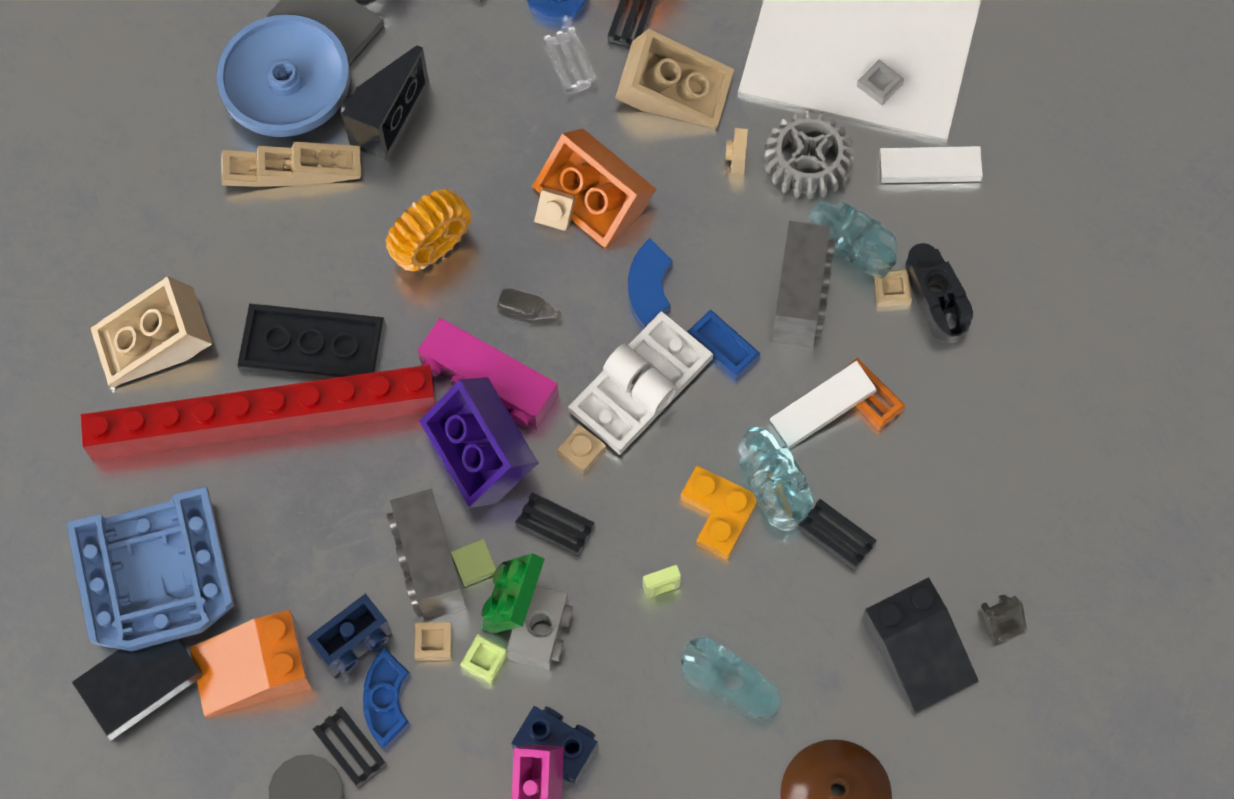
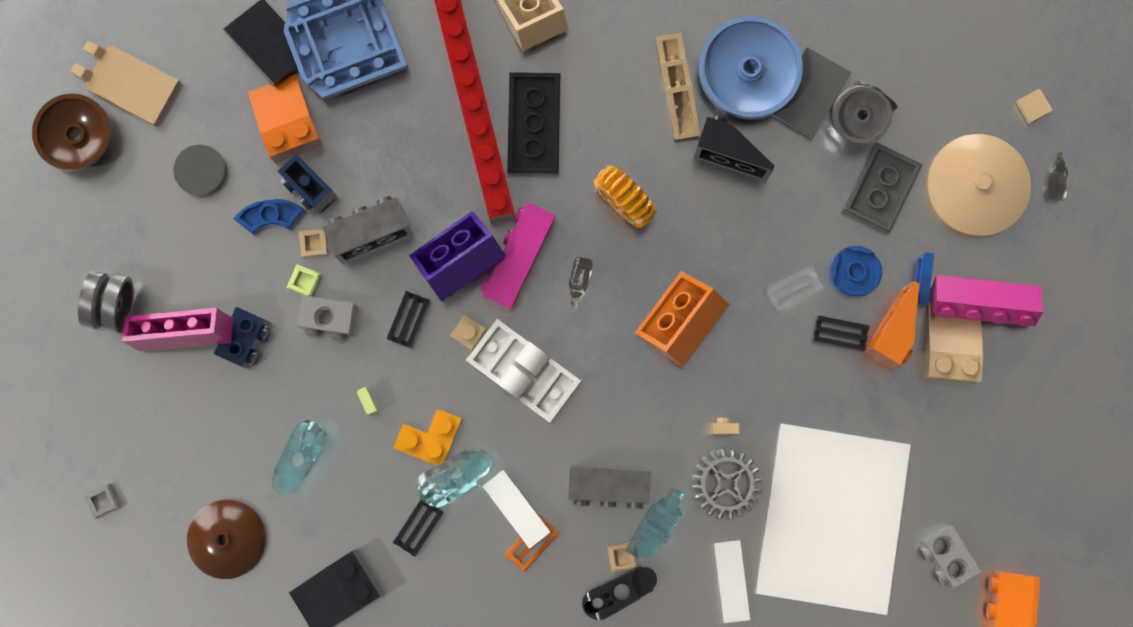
camera: 85 degrees right, 15 degrees up
black tile [312,706,387,788] -> none
yellowish green tile [451,539,496,587] -> none
green plate [481,553,545,634] -> none
tan plate [534,187,577,231] -> none
tan slope [615,29,734,129] -> none
blue tile [628,238,673,328] -> none
blue tile [687,309,761,381] -> none
light grey tile [857,59,904,105] -> none

